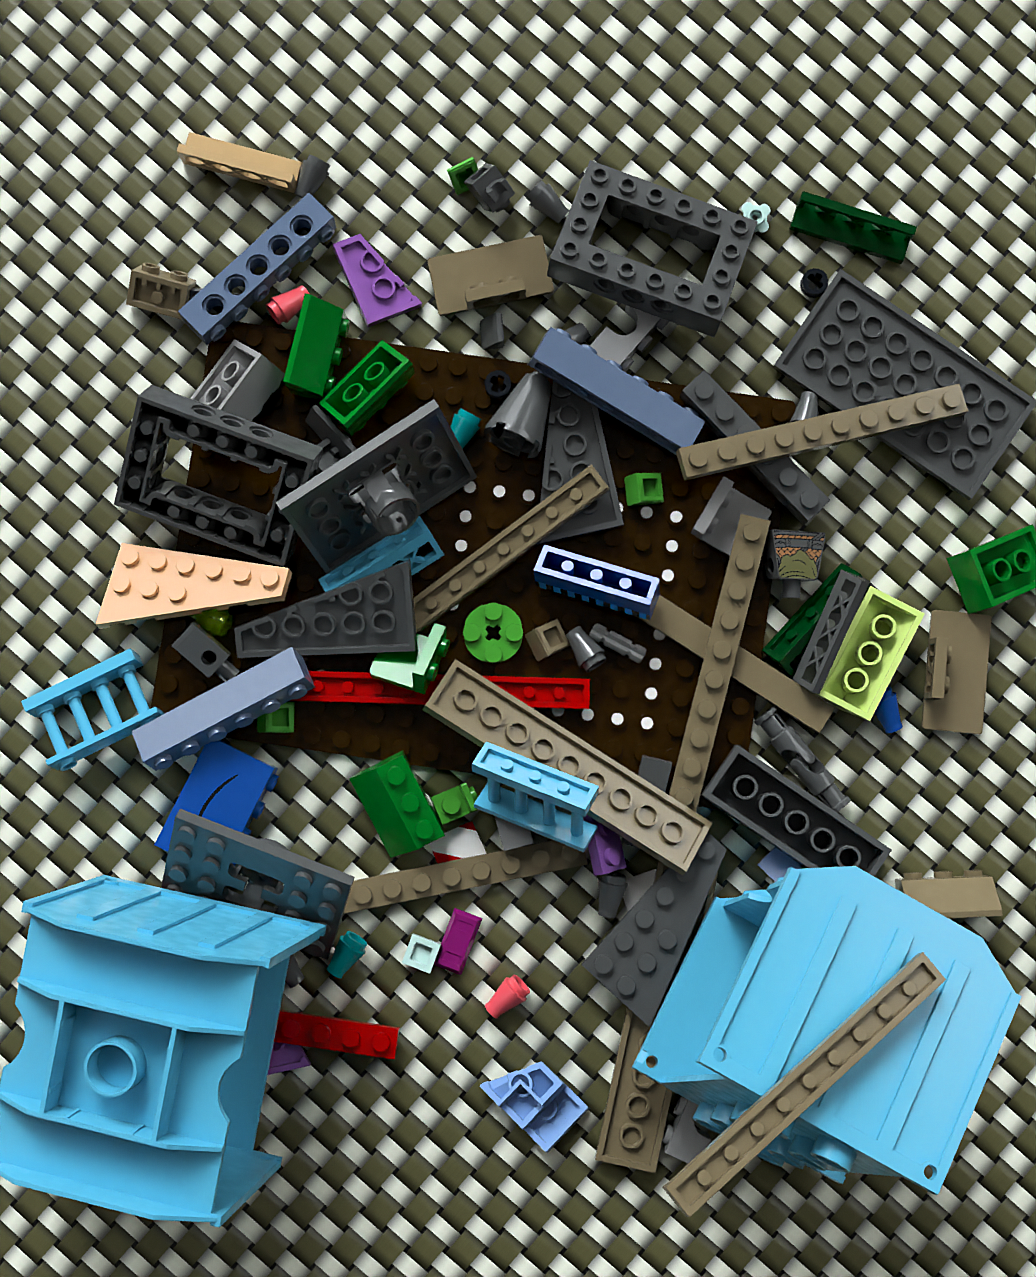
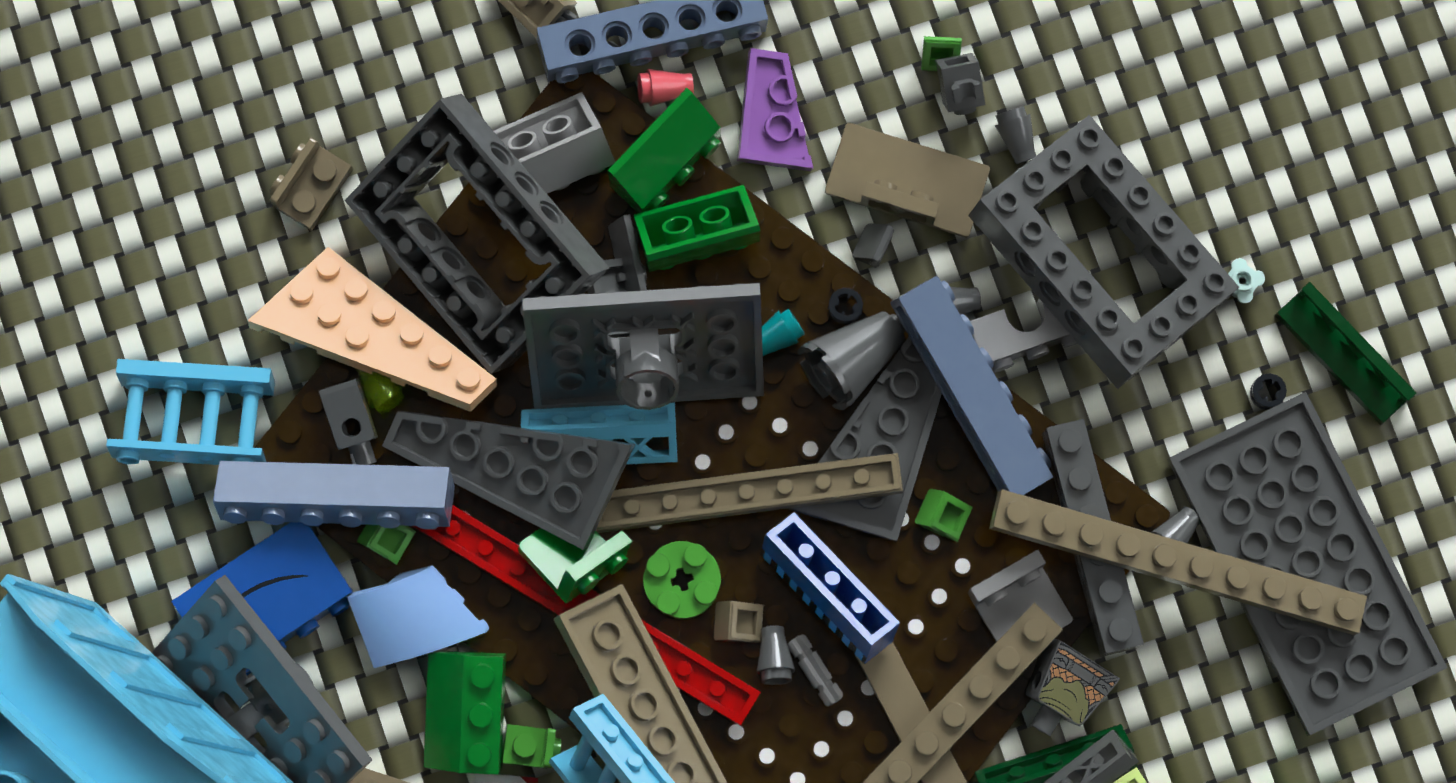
camera: 25 degrees right, 5 degrees down
none -> dark tan bracket [269,138,353,231]
none -> light blue slope [347,565,489,668]

